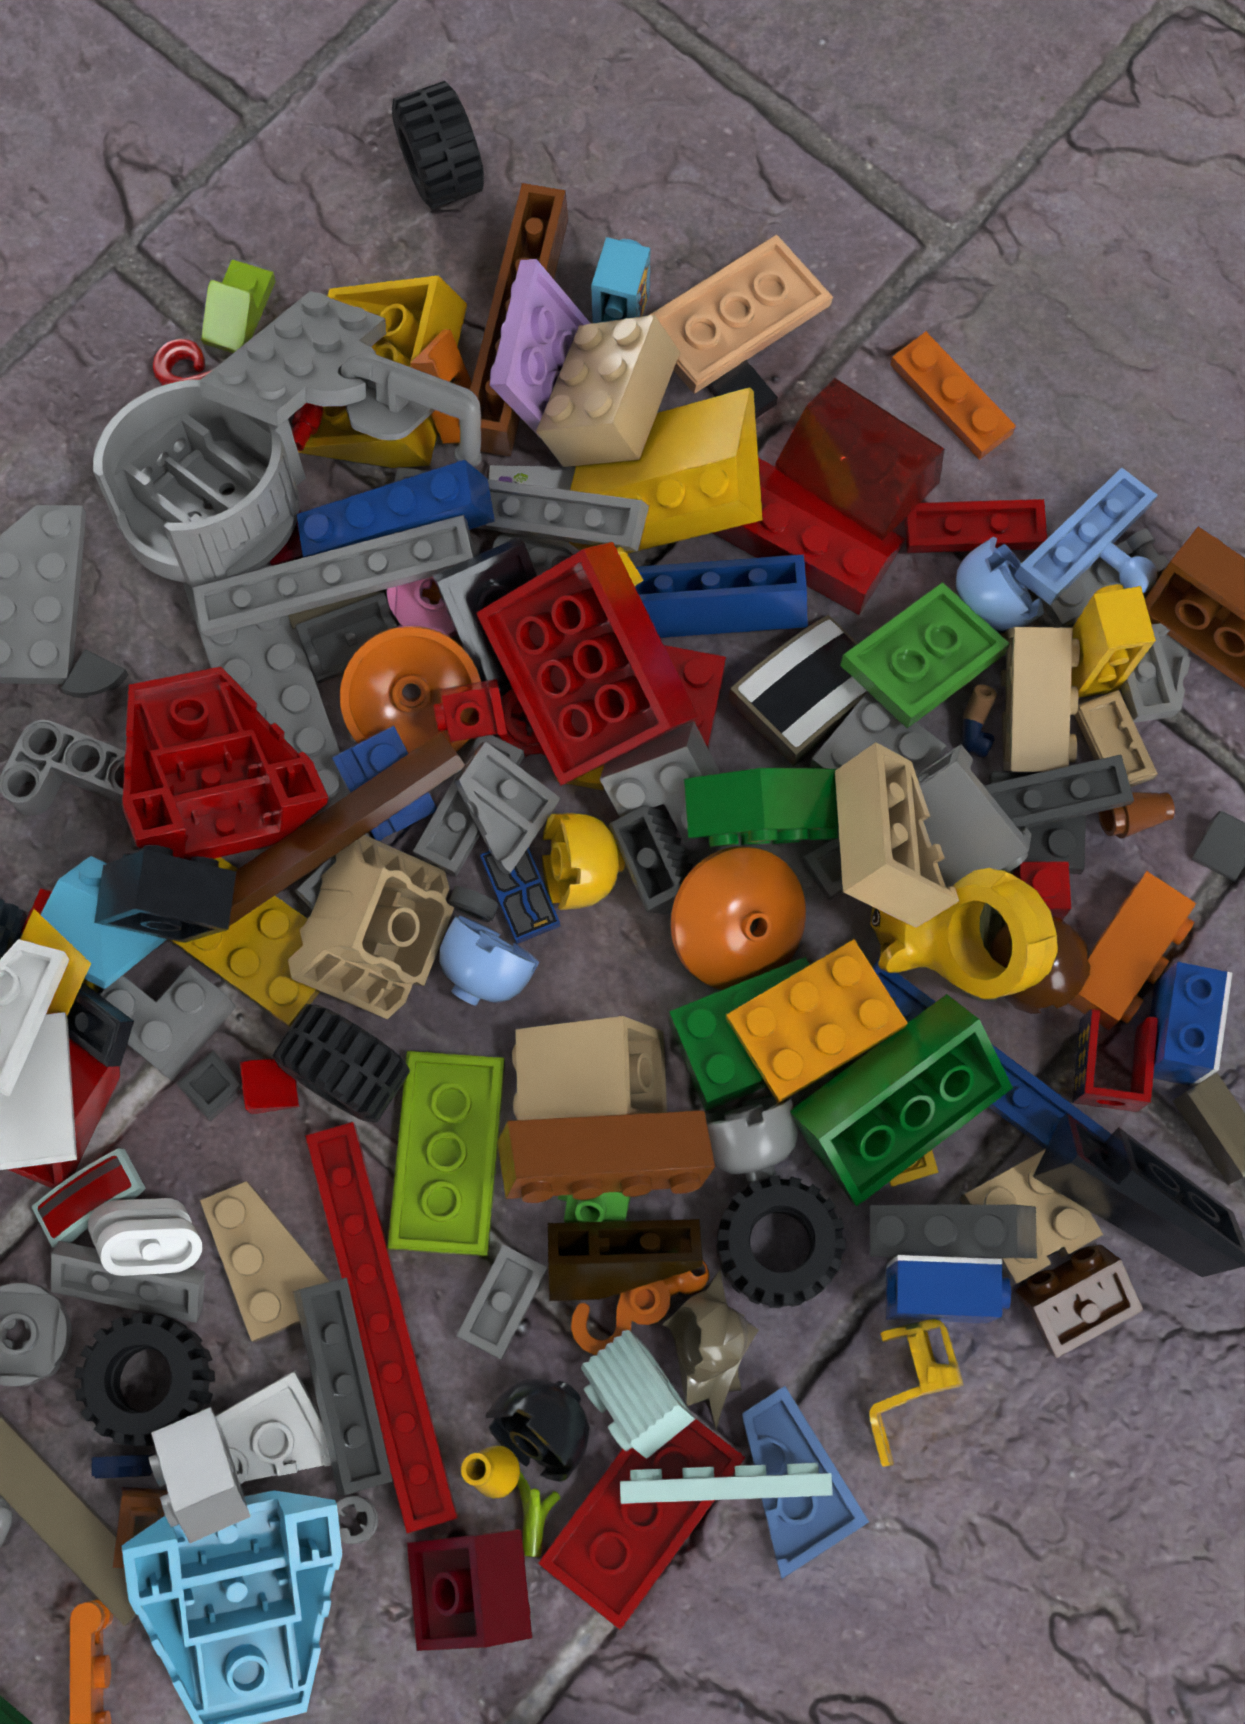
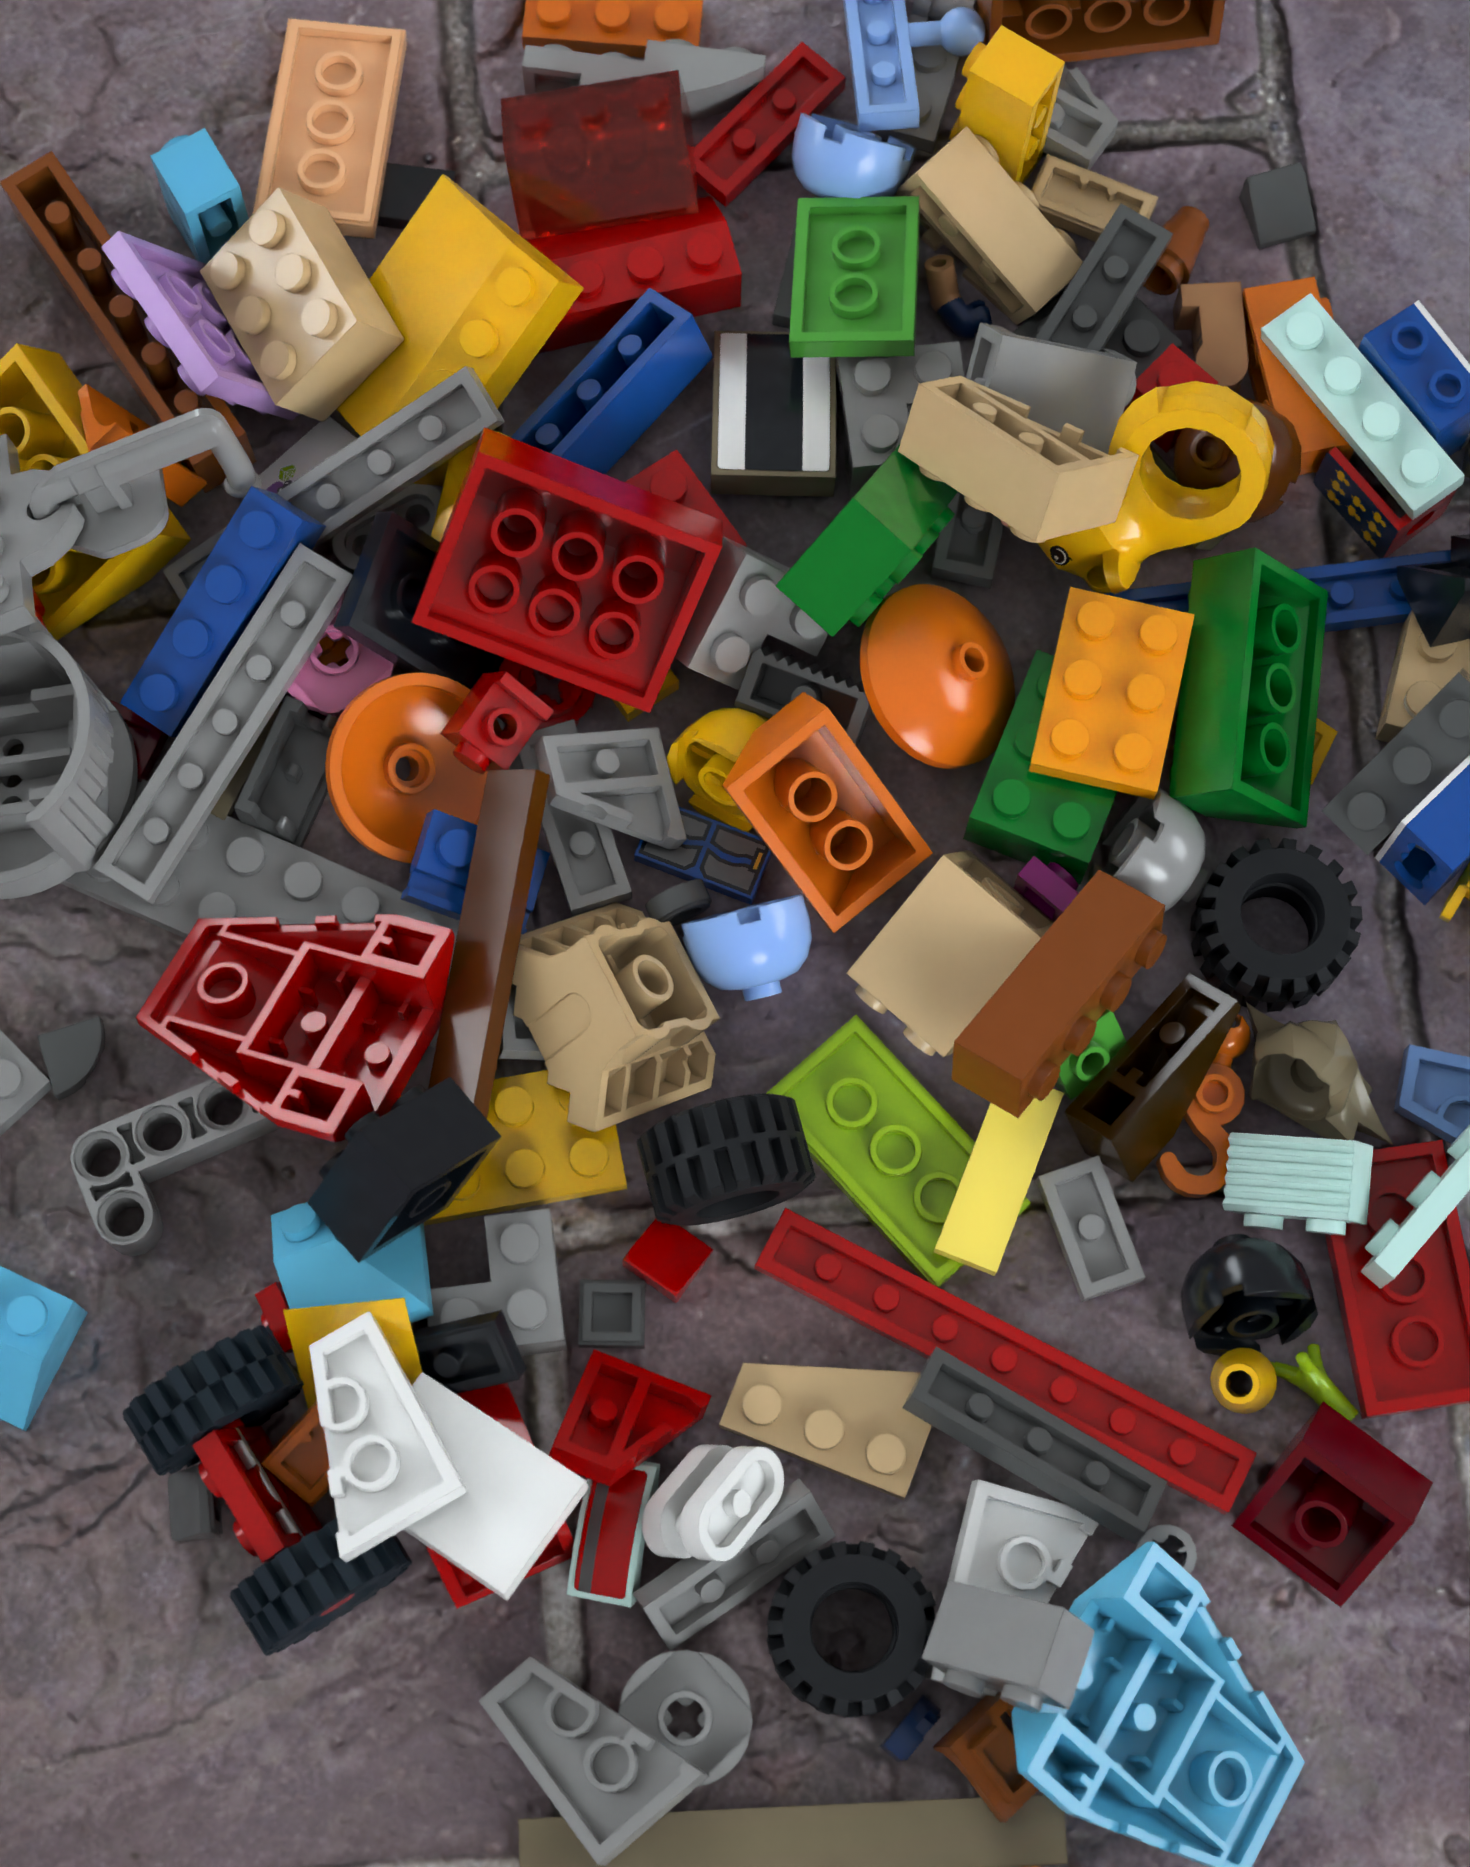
camera: 50 degrees left, 0 degrees up
none -> light grey slope [522,39,766,128]
none -> red wing [549,1349,712,1487]
none -> orange slope [722,692,933,933]
none -> light yellow tile [934,1089,1064,1276]
none -> magenta plate [1014,856,1079,922]
none -> medium nougat leg [1173,281,1249,394]
none -> light aqua plate [1261,293,1465,521]

